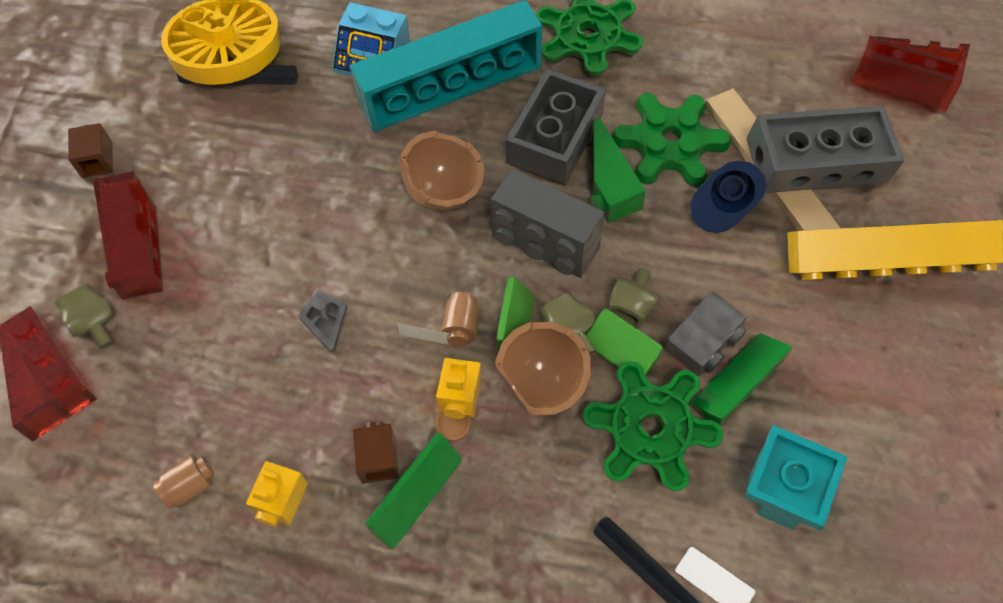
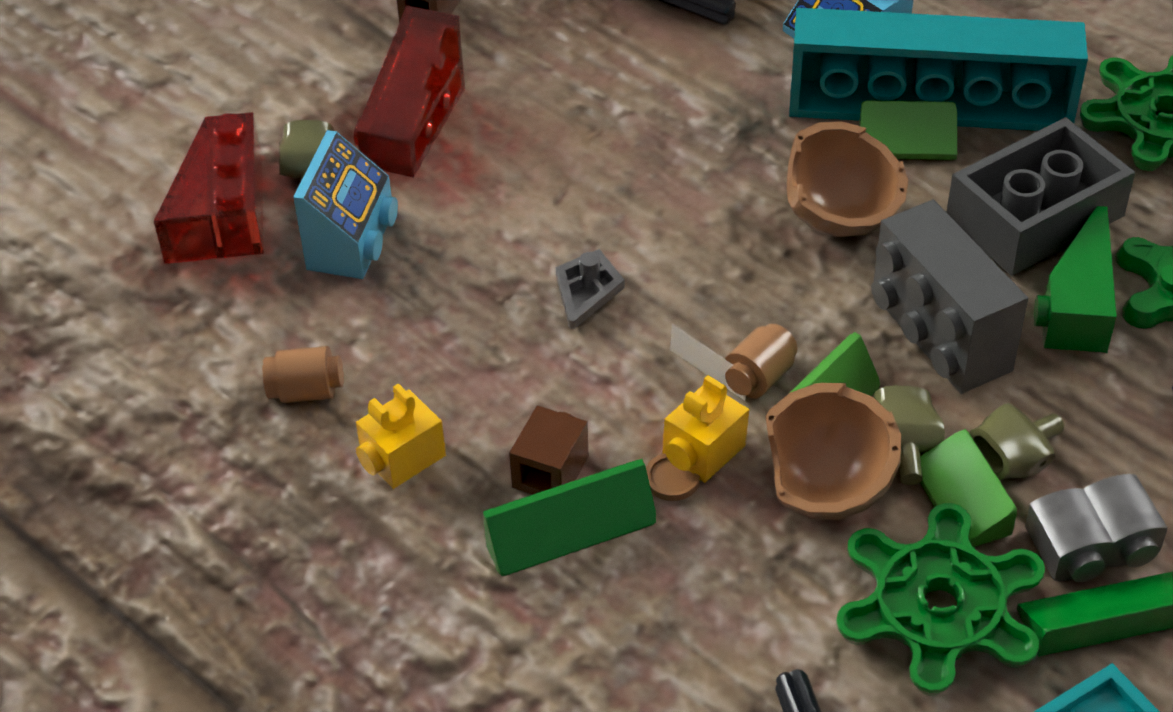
camera: 30 degrees right, 15 degrees down
none -> slope [293,130,398,279]
none -> bright green slope [859,100,958,160]

